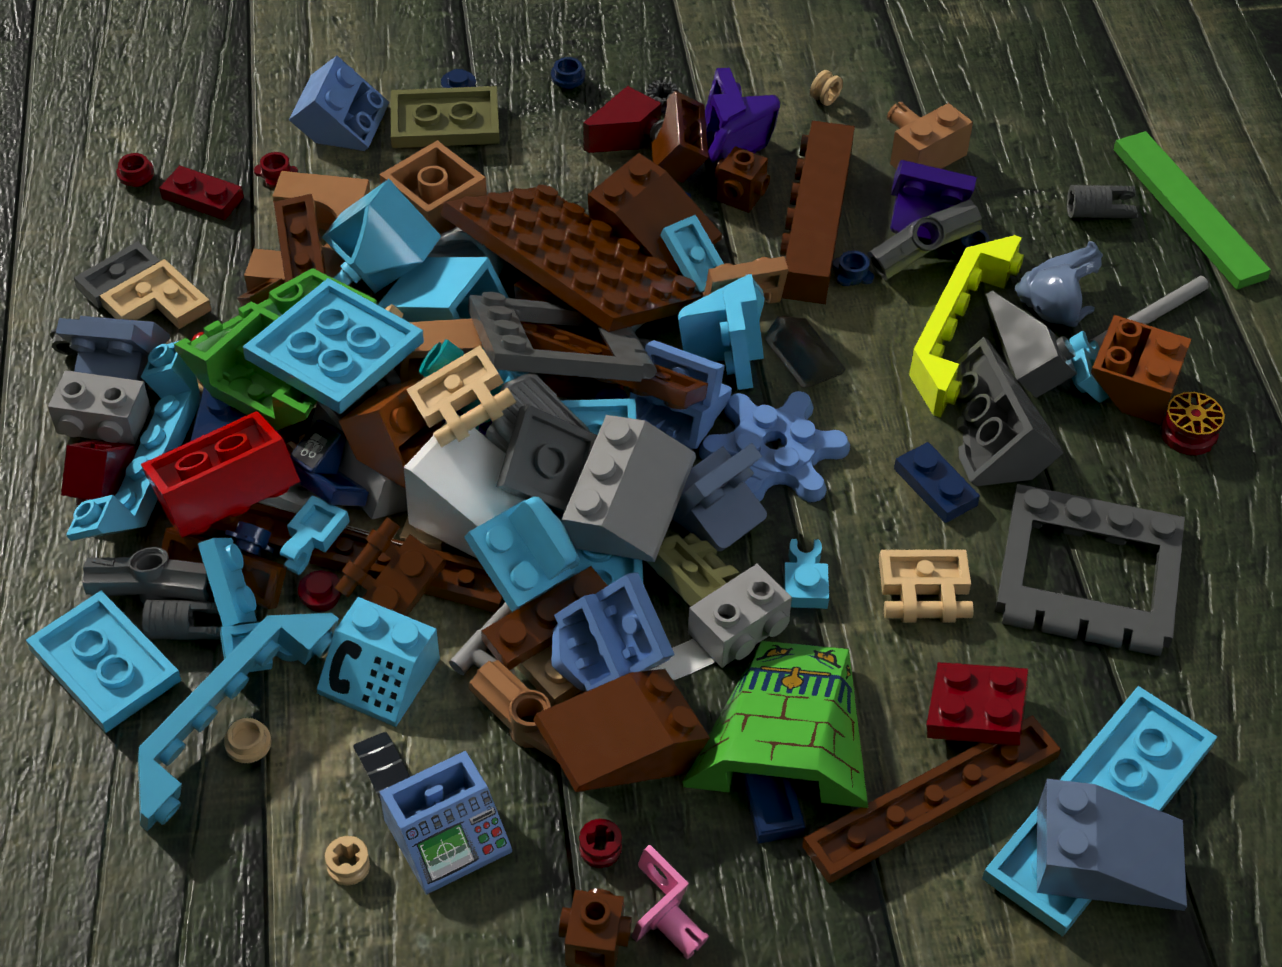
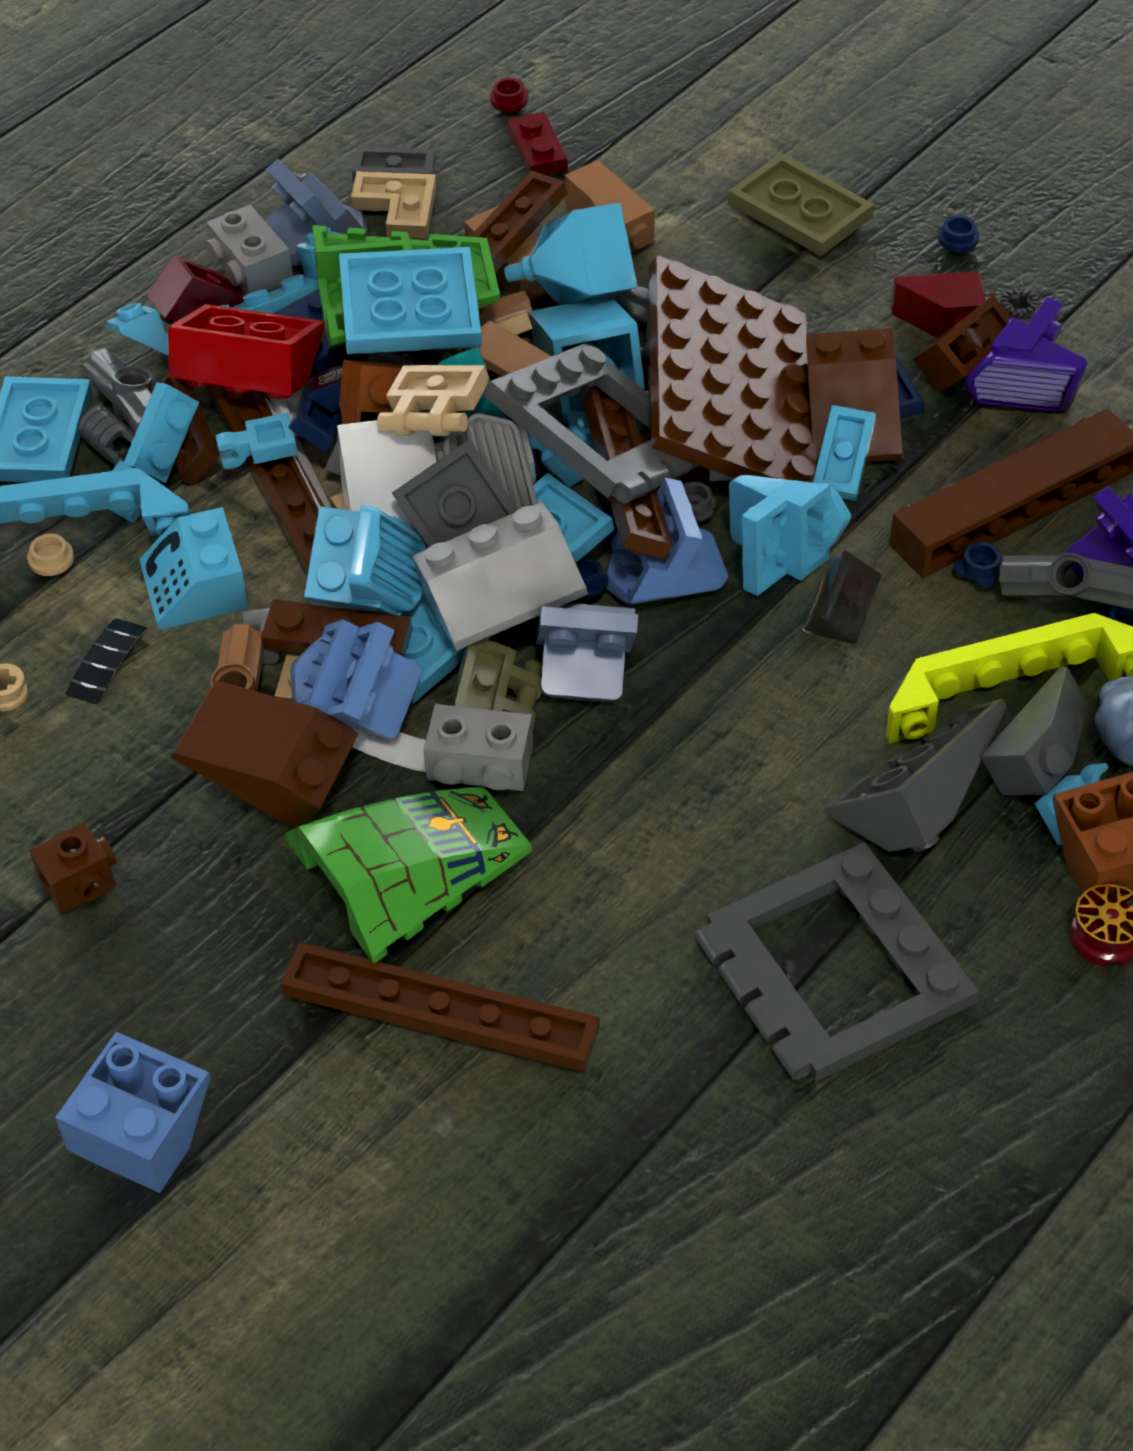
camera: 50 degrees right, 0 degrees up
dark blue plate [225,521,274,556] -> none
dark red plate [254,152,298,188] -> none
medium blue slope [289,56,389,151] -> none
dark red plate [298,570,342,612] -> none
reddish brown plate [334,517,448,616] -> none
medium blue slope [379,751,512,895] -> none
medium nougat brick [380,140,487,234] -> none
dark blue plate [441,69,476,88] -> none
dark red bush [579,818,622,868] -> none
bright pink bracket [631,845,709,959] -> none
medium blue plate [698,391,850,502] -> none
medium nougat plate [702,256,788,304] -> none
reddish brown brick [714,146,770,213] -> none
dark blue tile [739,772,805,844] -> none
medium azure plate [784,539,829,609] -> none
tan plate [879,550,974,623] -> none
dark blue plate [894,442,980,523] -> none
dark red plate [926,662,1028,746] -> none
medium azure plate [982,686,1217,936] -> none
sand blue slope [1037,779,1187,911] -> none

